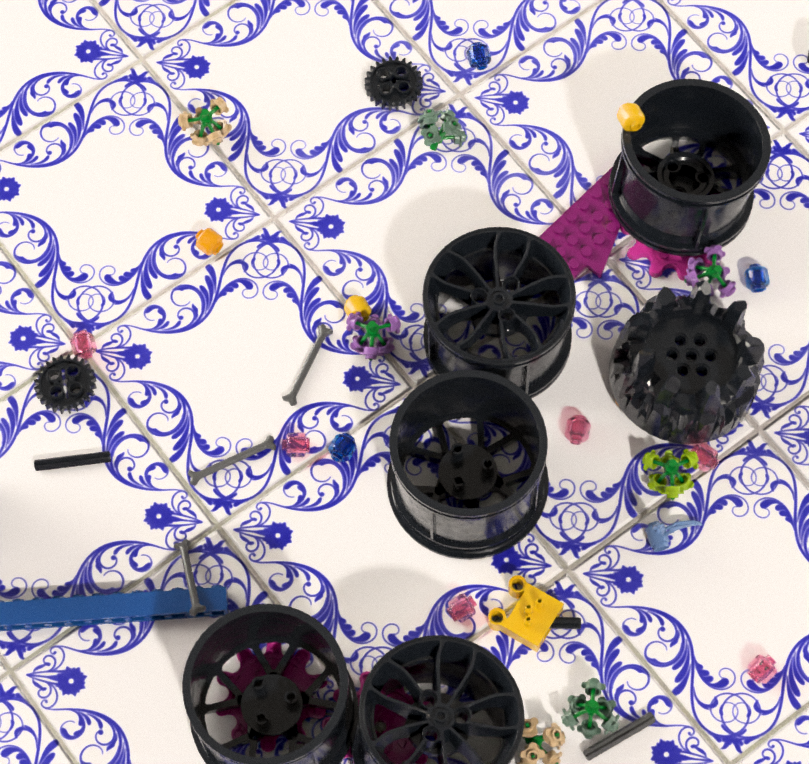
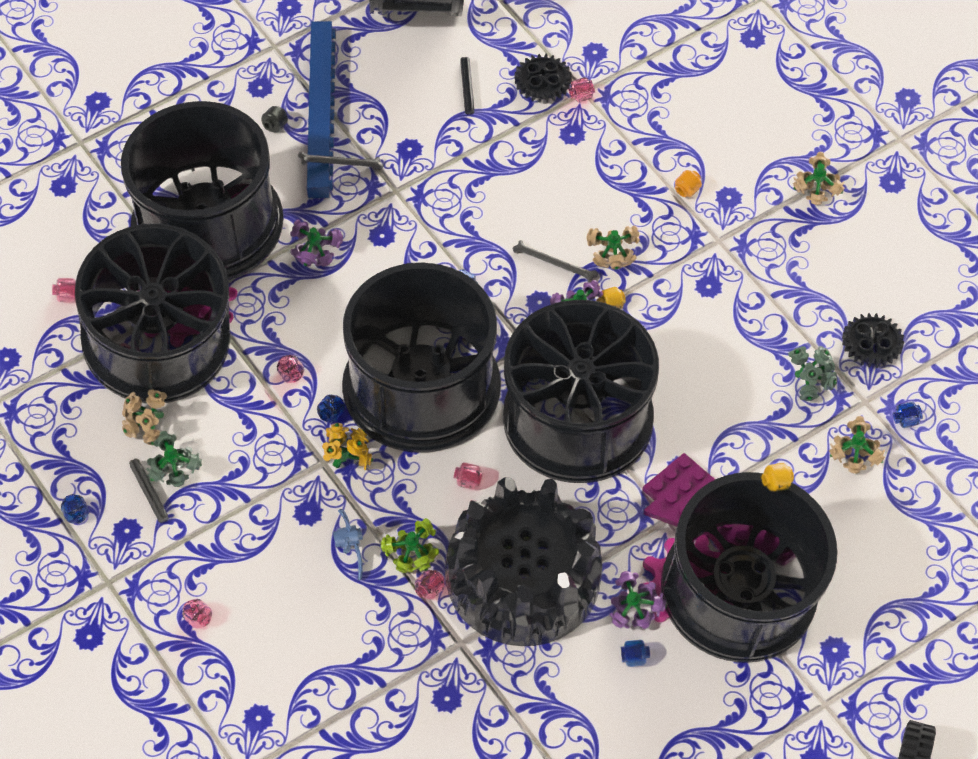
camera: 90 degrees right, 10 degrees down
dark grey piece [188,435,276,486] -> none
clear pink head [282,432,310,458] -> none
yellow piece [488,575,581,652] -> none
none -> pearl dark grey head [261,106,288,132]
none -> medium lavender plant [290,220,343,266]
none -> clear blue head [316,394,345,423]
none -> yellow plant [322,423,373,470]
none -> tan plant [586,225,640,270]
none -> tan plant [829,416,885,474]

